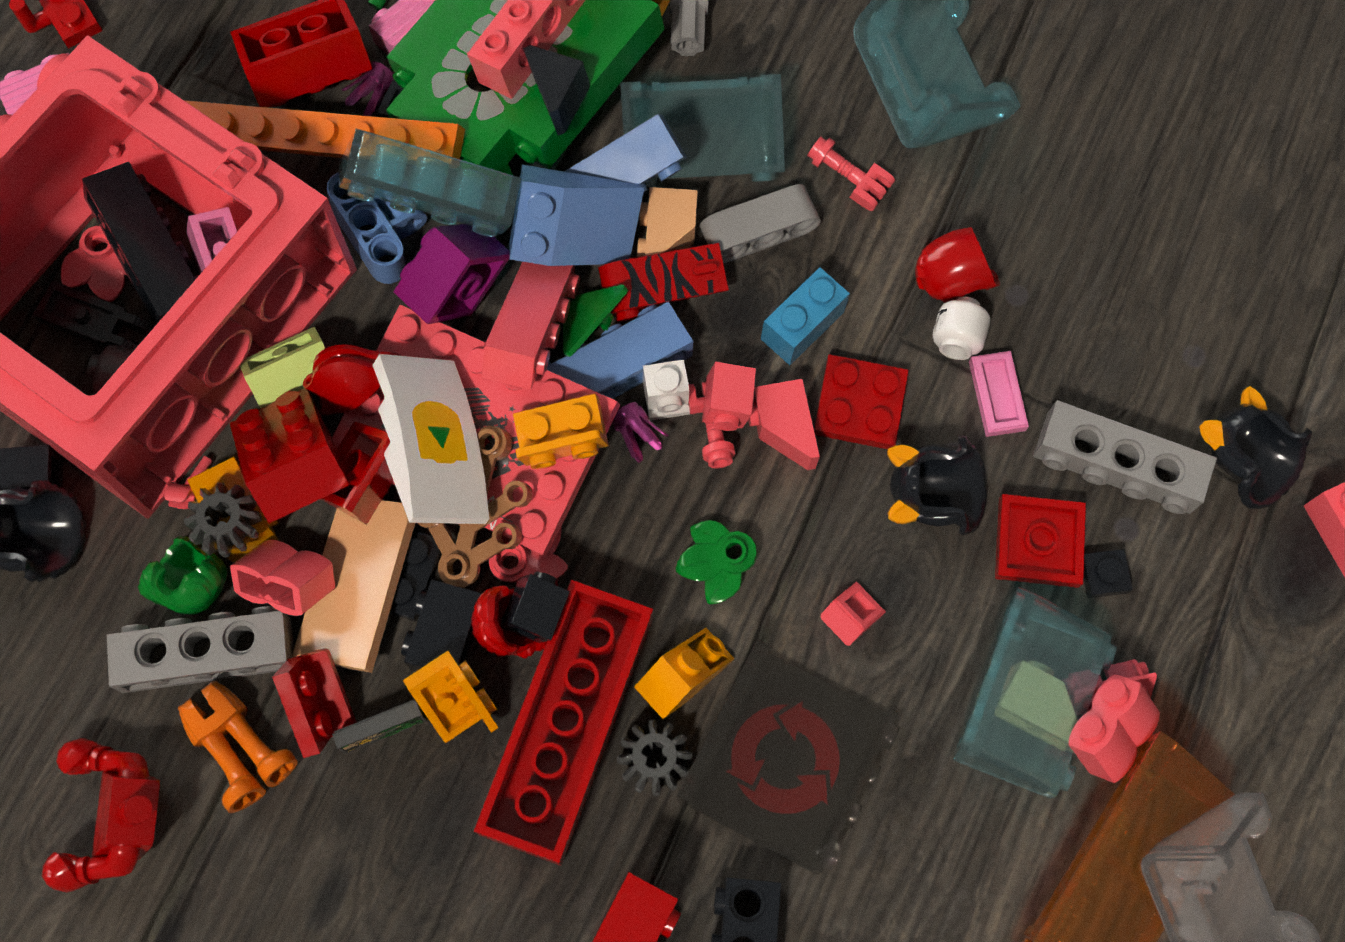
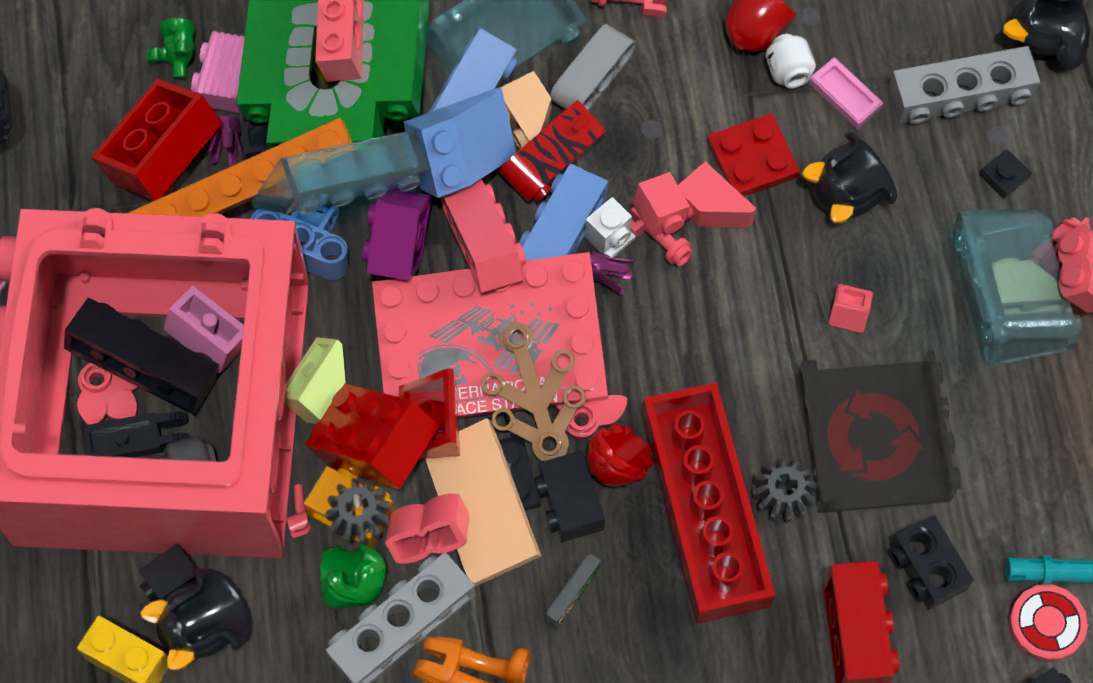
camera: 30 degrees left, 5 degrees down
red bracket [272,648,357,758] -> none
red hat [303,344,401,416] -> none
white slope [372,354,489,524] -> none
light orange bracket [403,651,498,743] -> none
black brick [500,571,570,643] -> none
light orange bracket [513,394,609,469] -> none
black slope [523,45,591,136] -> none
green piece [563,284,628,357] -> none
light orange slope [634,628,735,719] -> none
green plate [675,520,758,605] -> none
dark azure brick [761,267,850,365] -> none
red plate [995,494,1086,588] -> none

